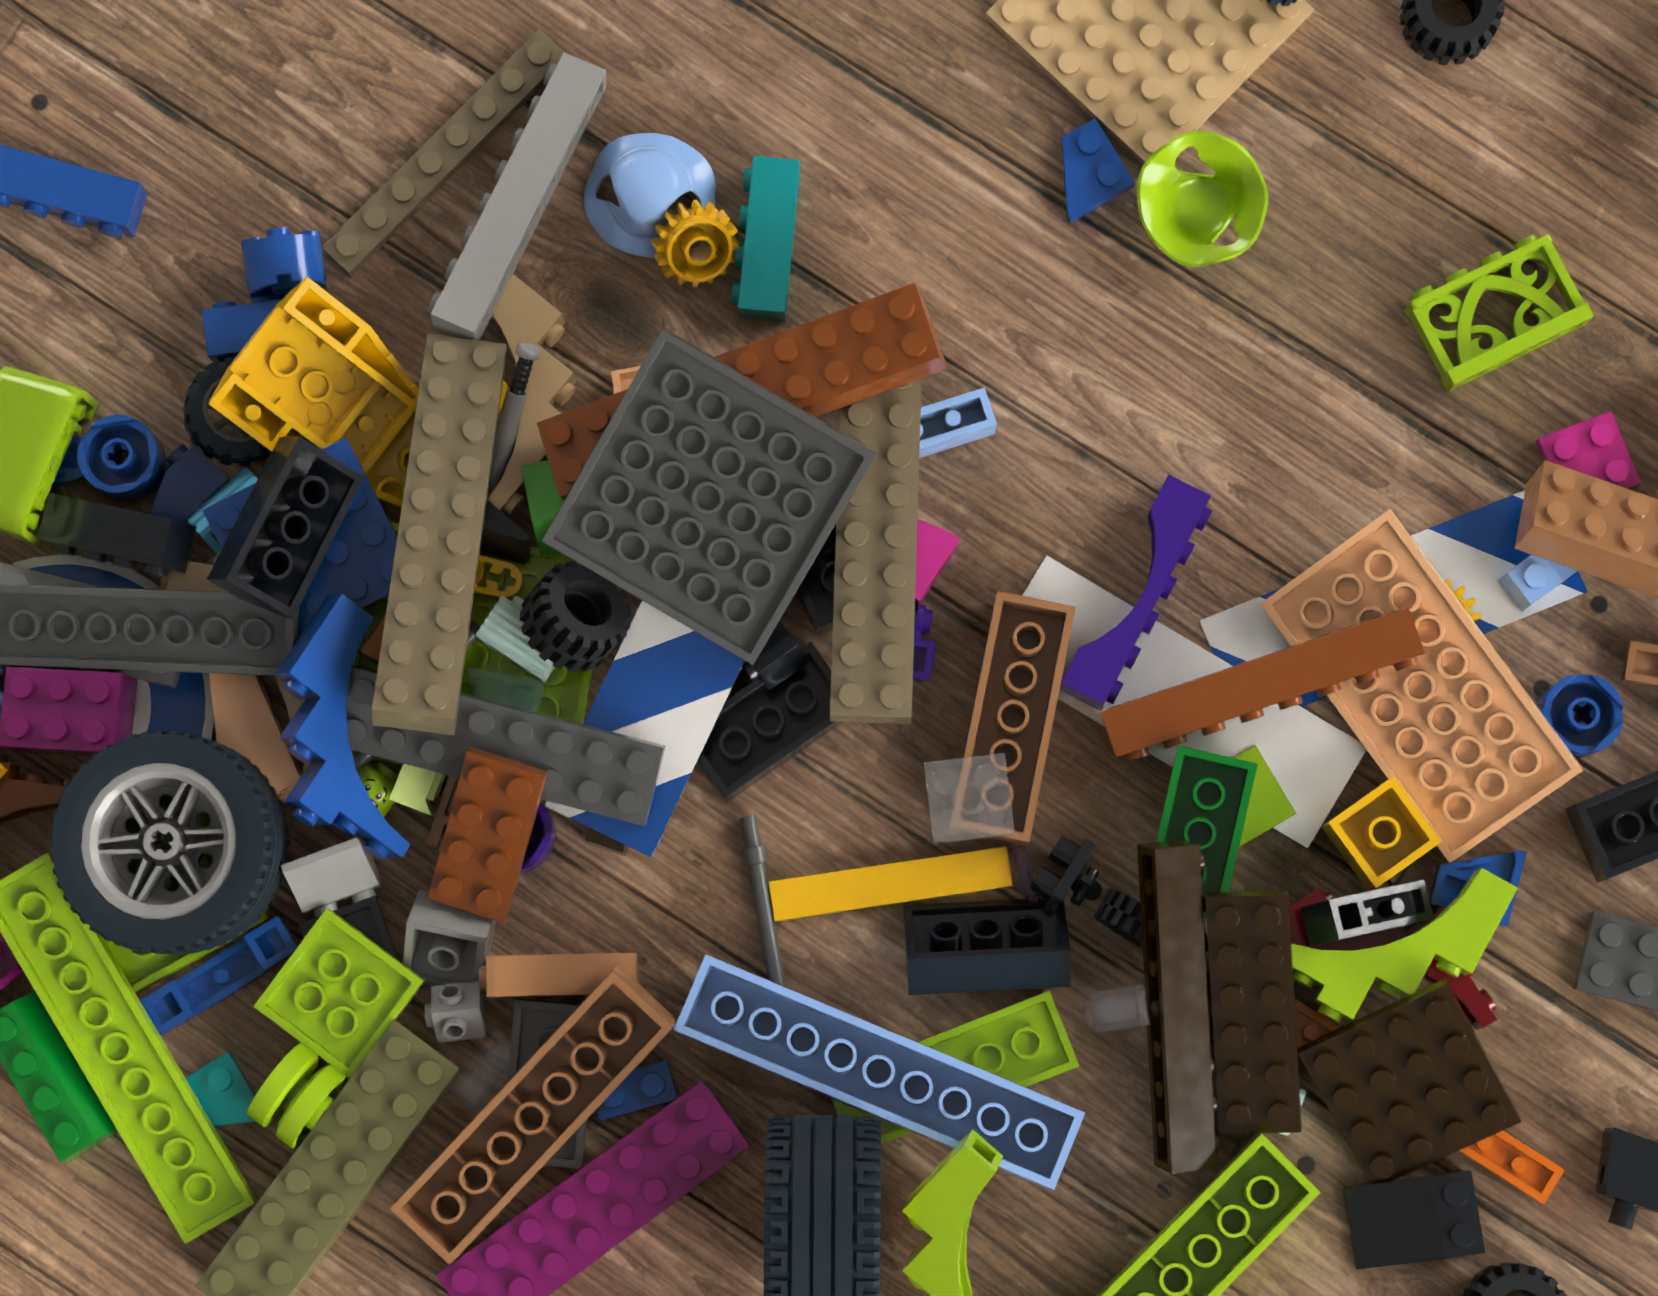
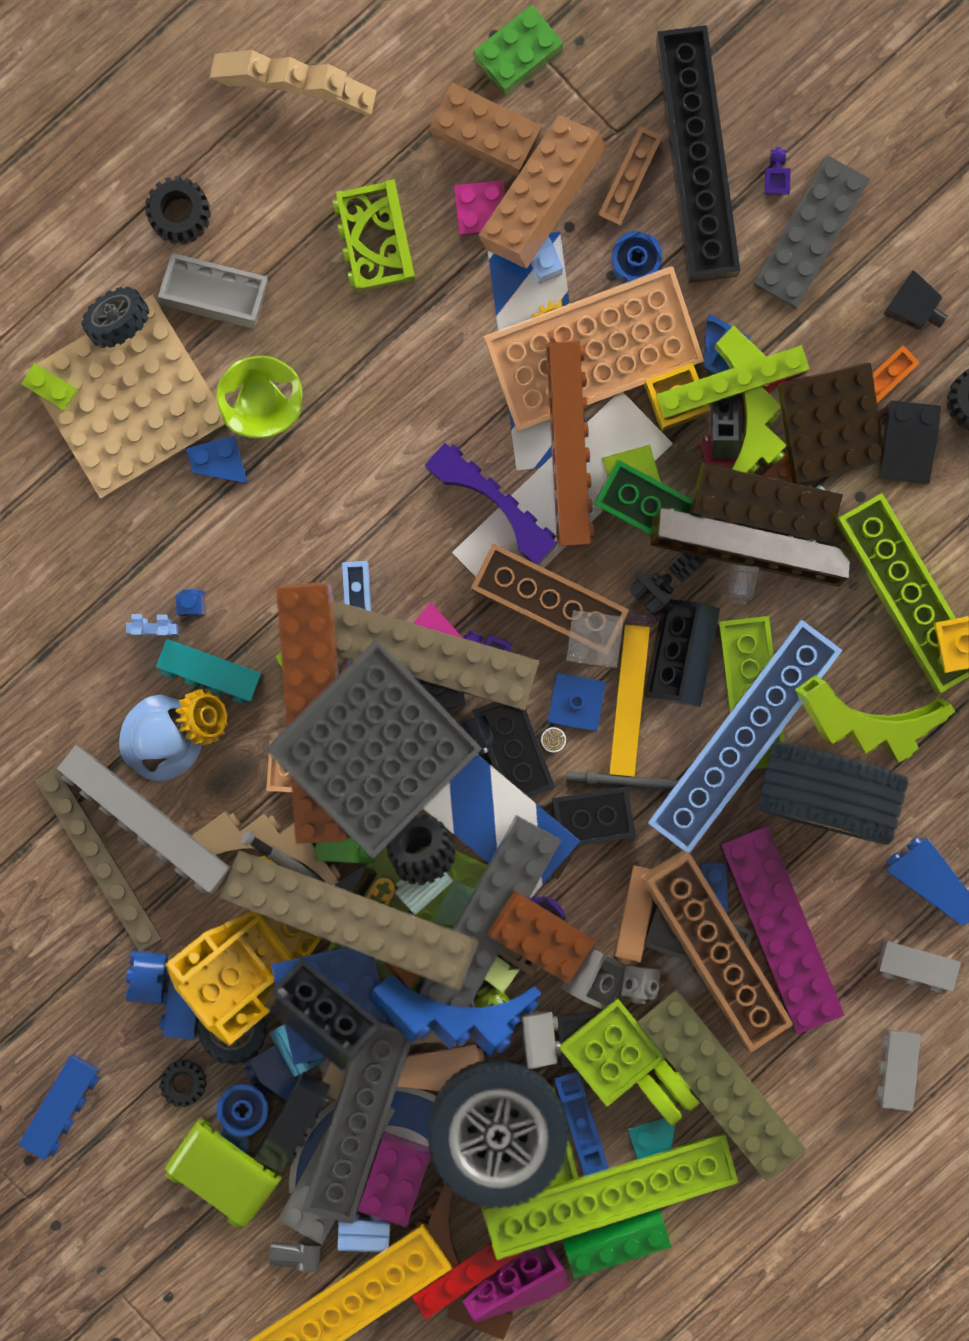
camera: 75 degrees left, 5 degrees up
none -> light blue plate [126,614,180,636]
none -> light grey slope [158,253,268,329]
none -> black tyre [159,1059,207,1107]
none -> blue brick [176,589,205,617]
none -> tile [541,727,566,753]
none -> blue plate [548,673,606,731]
none -> black brick [552,787,636,846]
none -> lime plate [656,345,810,419]

